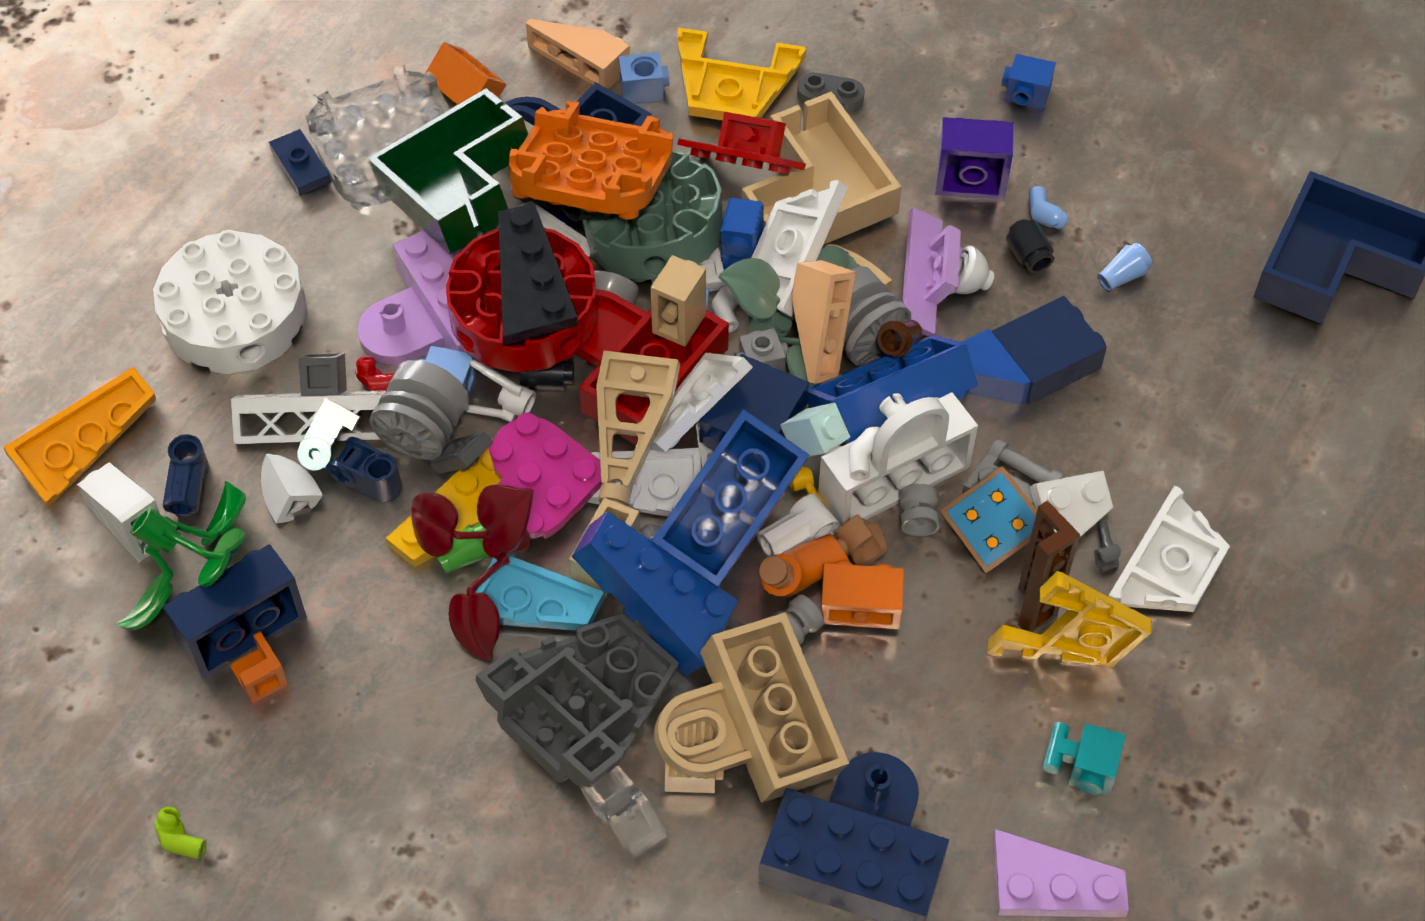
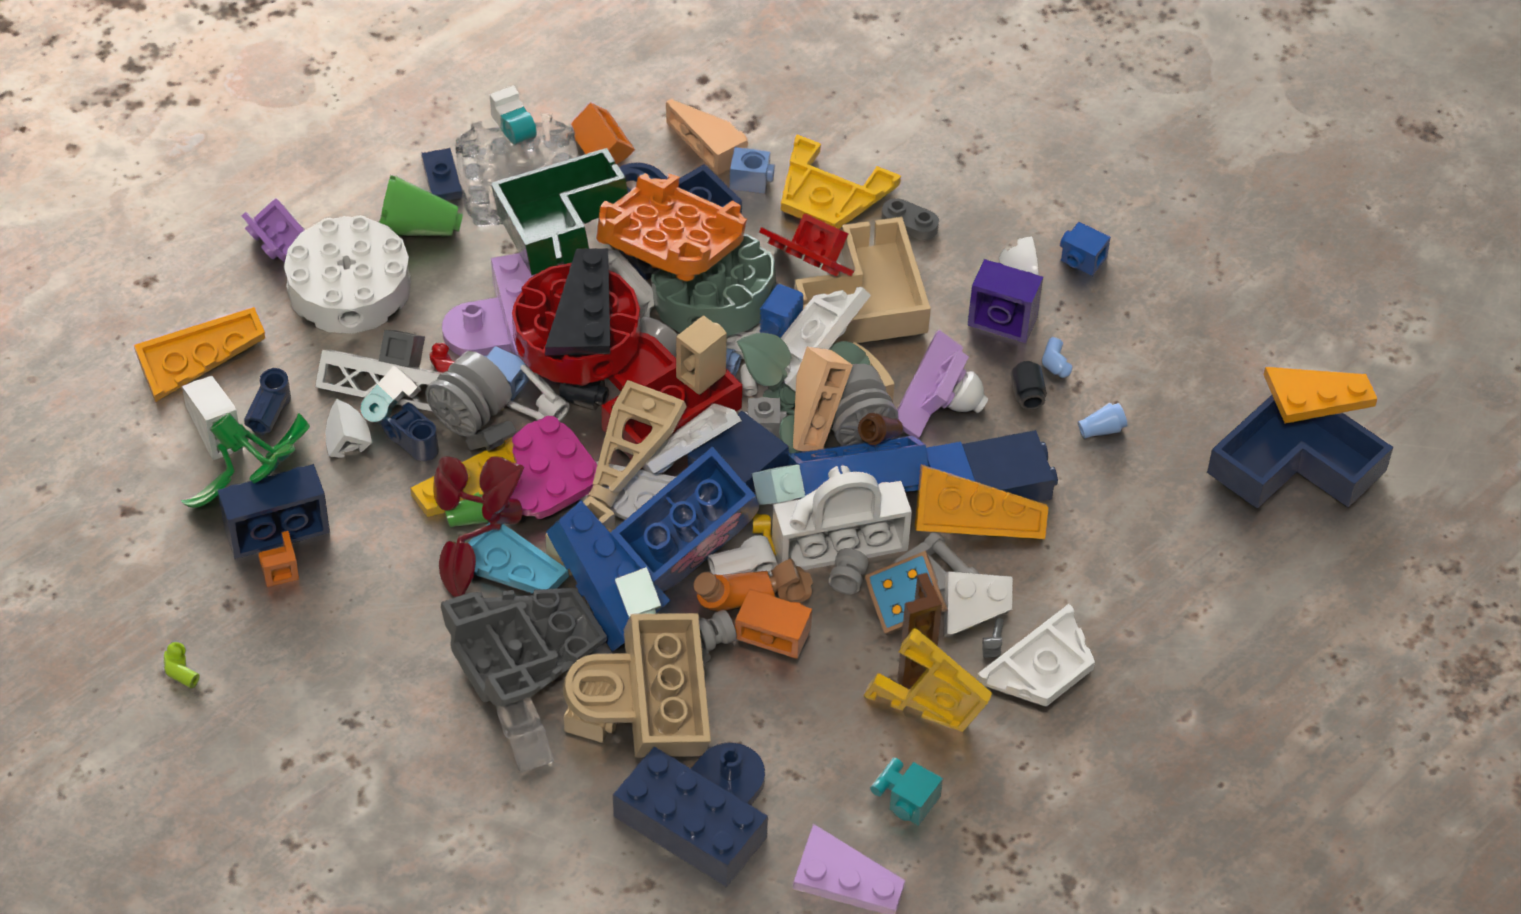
camera: 15 degrees right, 5 degrees down
none -> medium lavender bracket [241,198,305,263]
none -> bright green cone [379,175,463,236]
none -> leg [490,85,537,145]
none -> light aqua brick [615,567,661,617]
none -> light orange wing [915,464,1049,539]
none -> white brick [999,236,1038,275]
none -> light orange wing [1263,367,1378,423]

